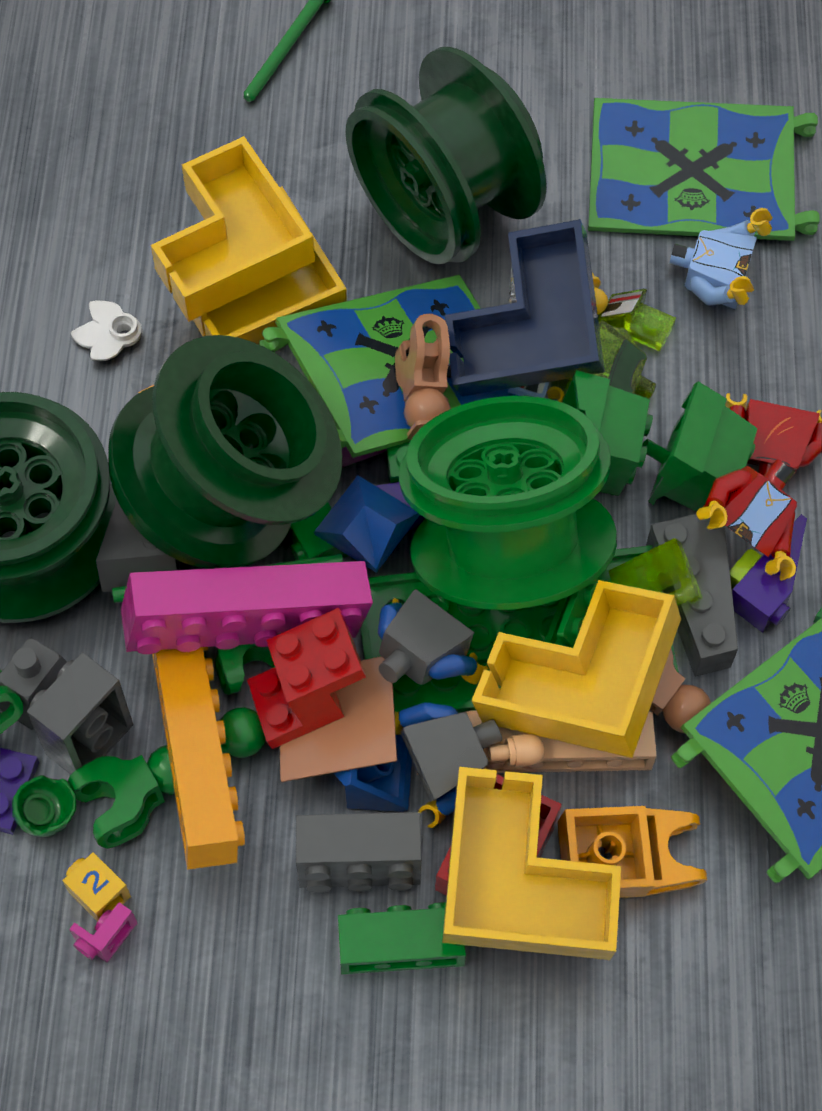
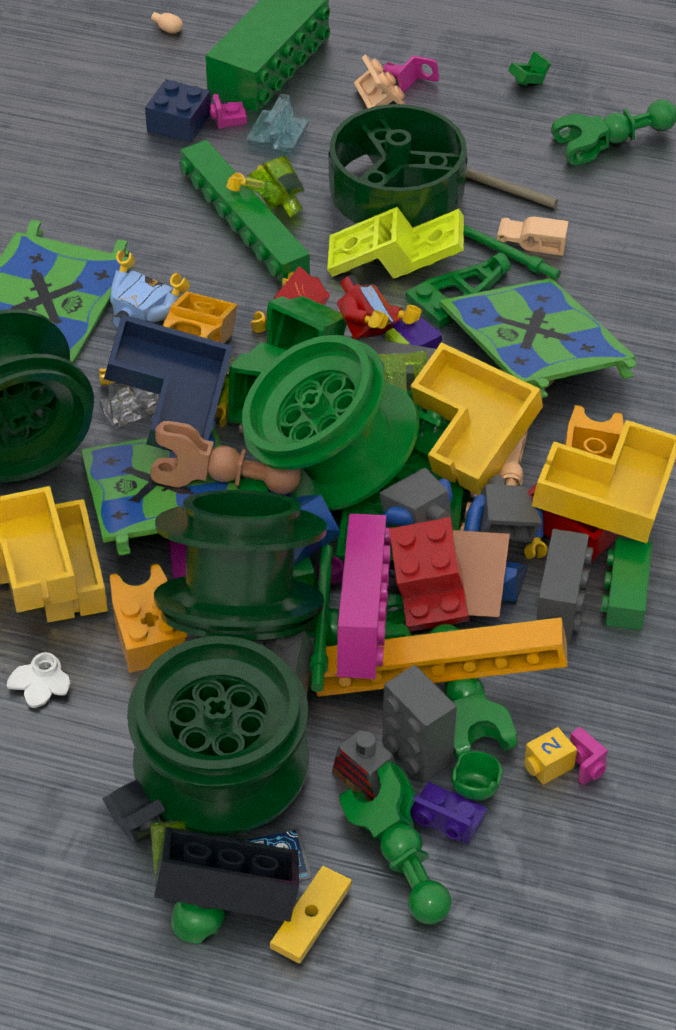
camera: 75 degrees left, 15 degrees down
none -> light orange brick [163,291,238,343]

